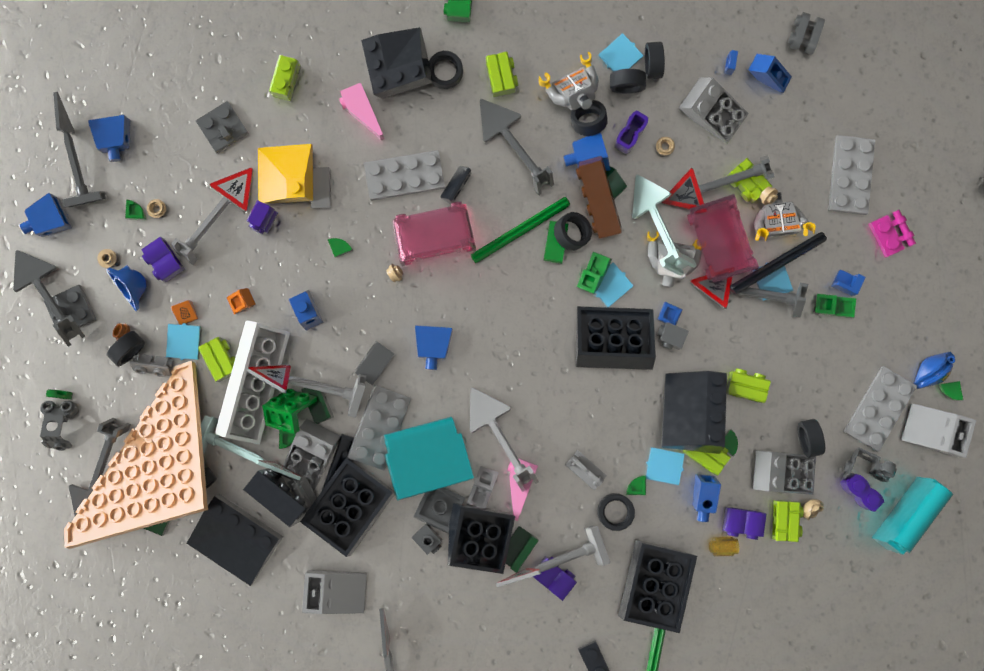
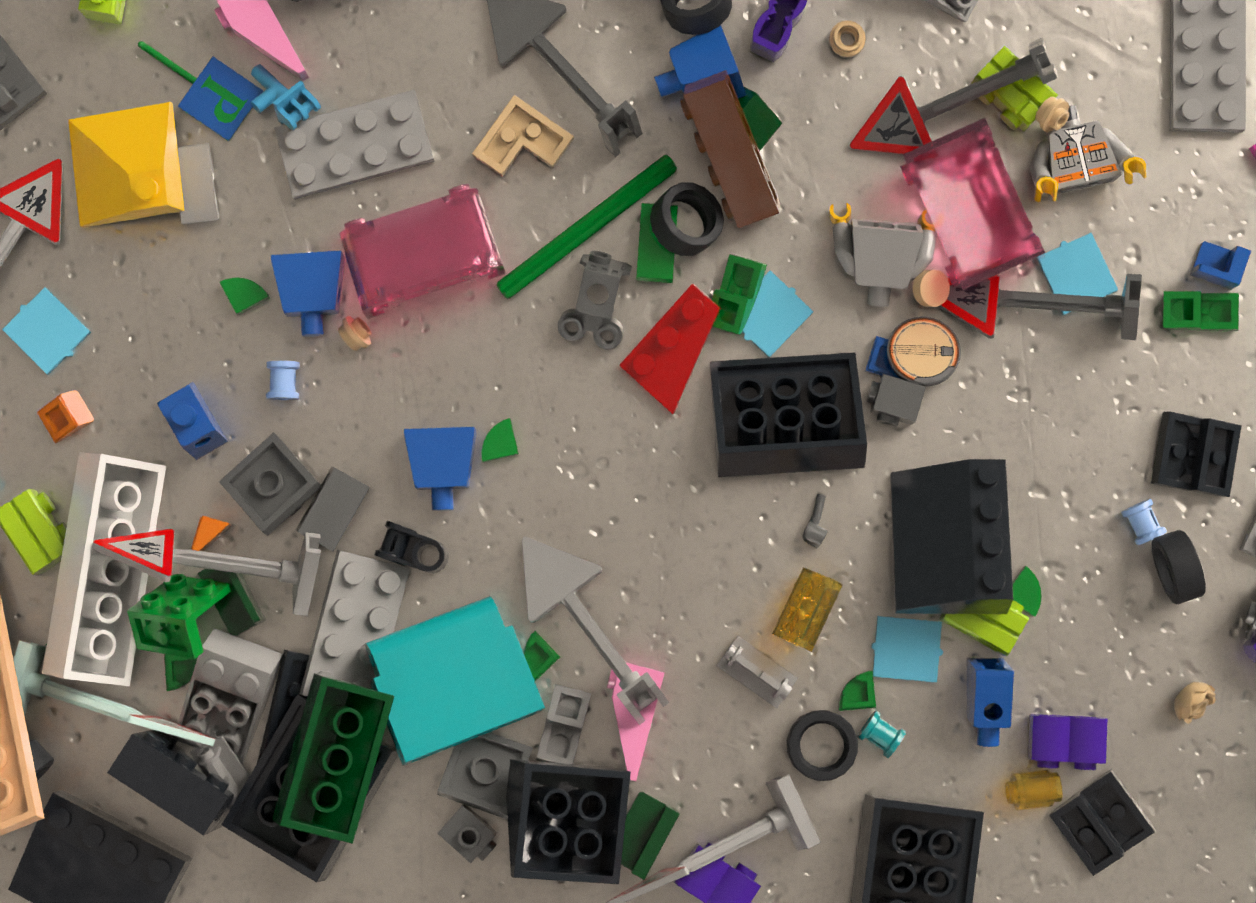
camera: 10 degrees left, 0 degrees up
dark purple brick [247,200,278,235] -> none
black slope [440,166,471,204] -> none
light aqua piece [632,175,697,276] -> none
lime brick [726,368,771,403] -> none
black axle [730,232,827,294] -> none
light grey slope [753,451,816,495] -> none
lime brick [772,500,804,542] -> none
none -> medium azure piece [2,287,91,375]
none -> blue piece [138,41,264,141]
none -> orange slope [191,516,232,551]
none -> dark grey hinge [219,432,322,536]
none -> dark azure arm [251,64,321,130]
none -> light blue bush [266,361,300,400]
none -> blue torso [271,250,345,337]
none -> dark green slope [272,673,394,844]
none -> black piece [374,521,449,573]
none -> tan plate [472,95,574,177]
none -> green tile [482,418,519,463]
none -> green tile [524,631,560,681]
none -> dark grey piece [558,251,632,349]
none -> red wing [619,283,721,414]
none -> clear yellow bracket [772,567,843,652]
none -> dark grey hand [802,494,828,548]
none -> teal bush [857,710,906,758]
none -> piece [887,317,961,387]
none -> tile [912,270,950,307]
none -> black slope [1049,769,1155,876]
none -> light blue bush [1121,498,1167,545]
none -> black slope [1151,411,1242,497]

